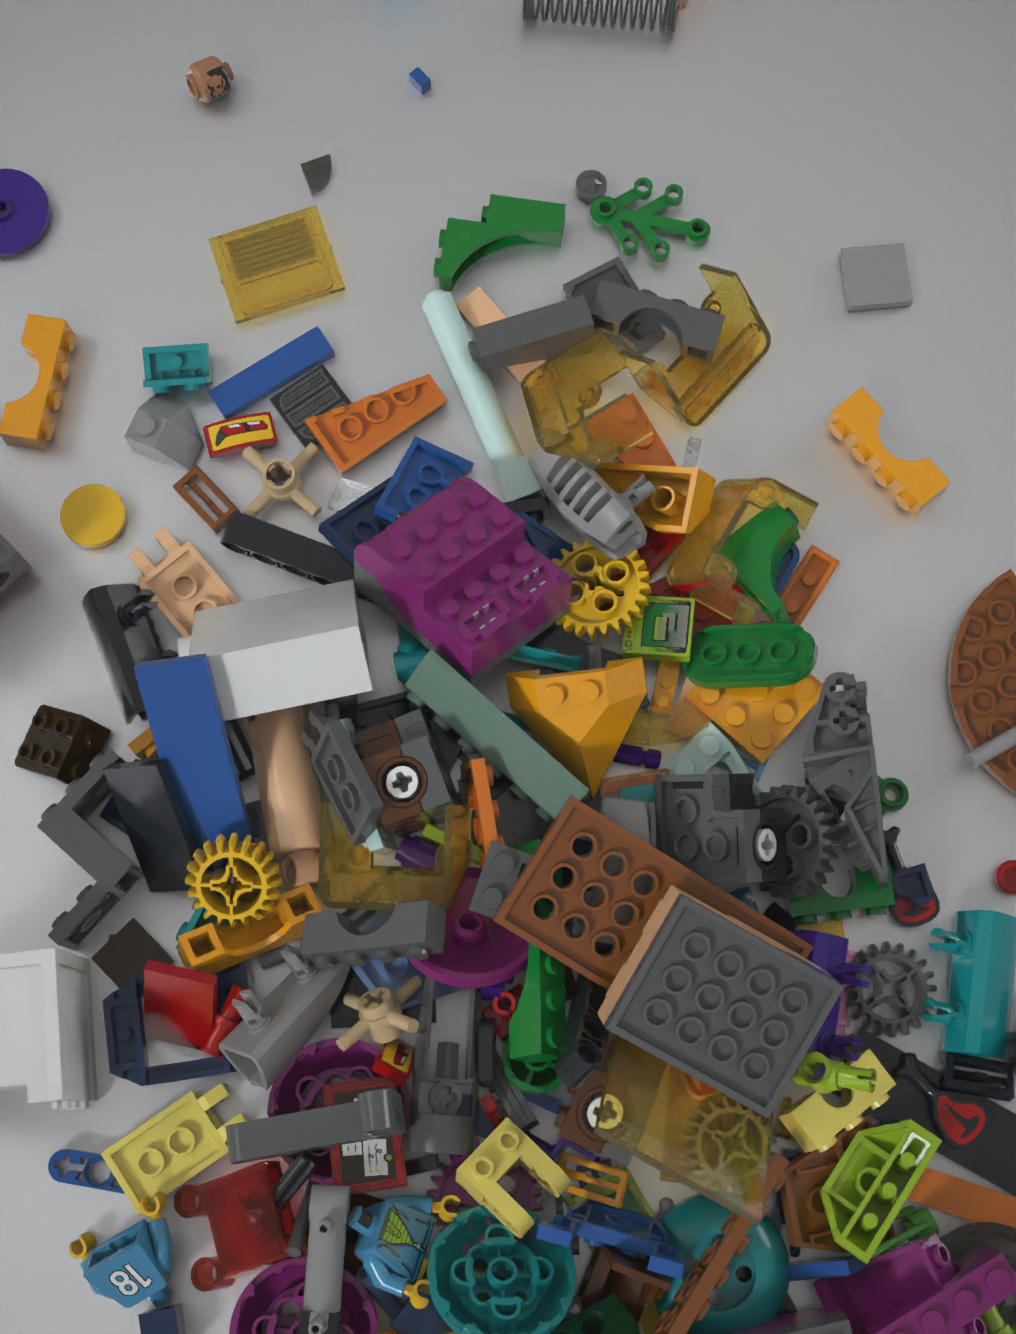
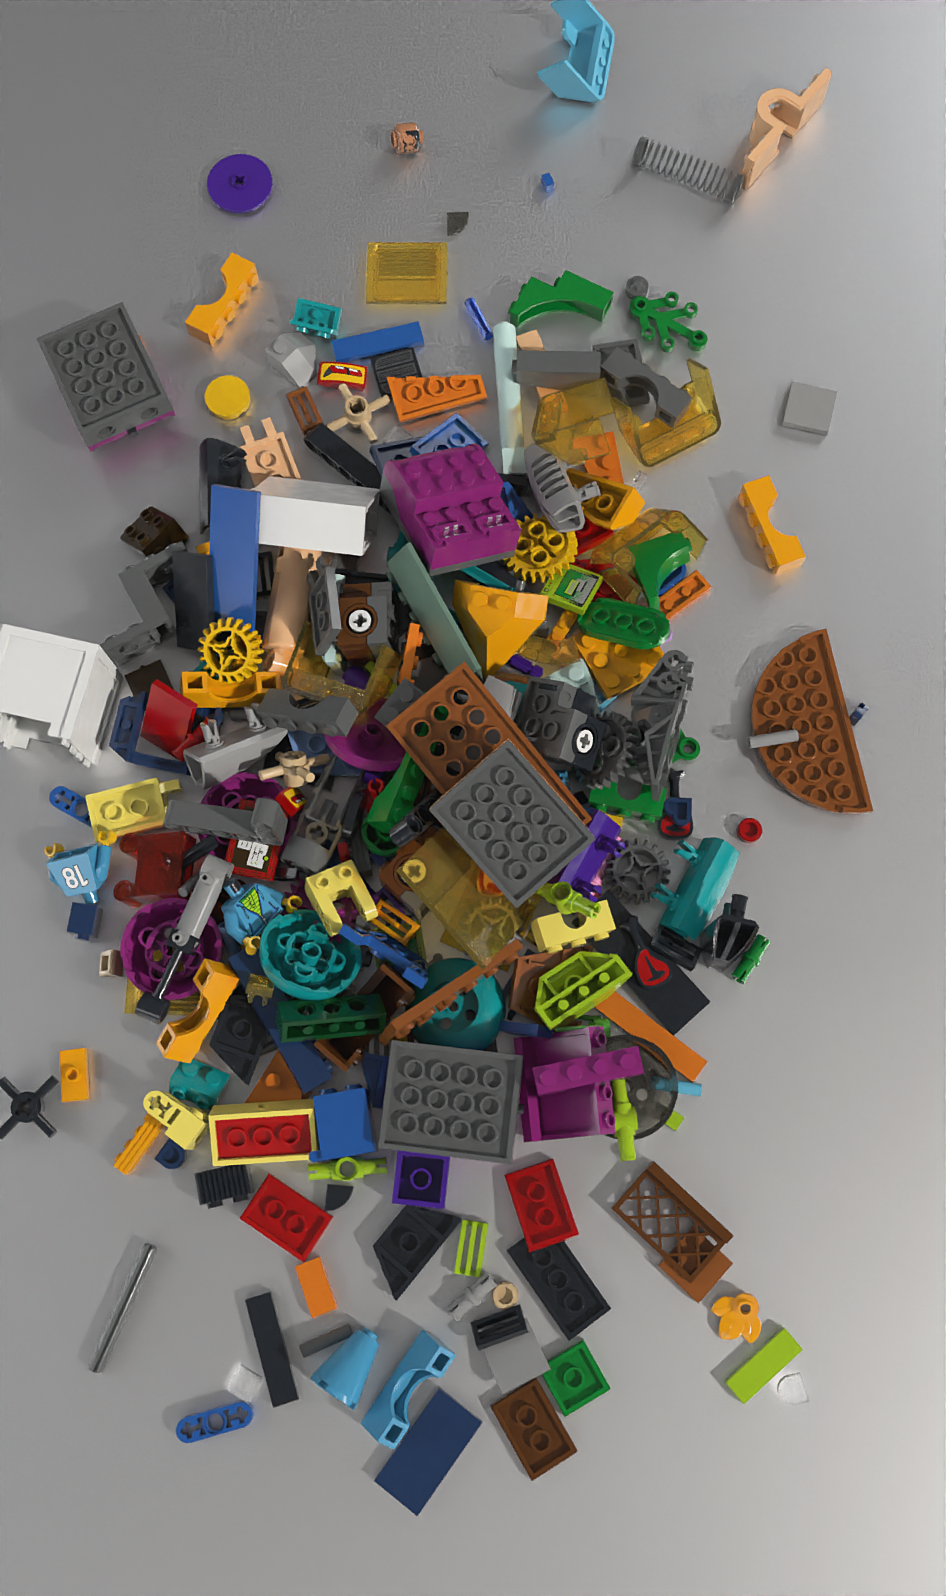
camera: 20 degrees right, 0 degrees up
none -> clear blue piece [464,297,493,341]

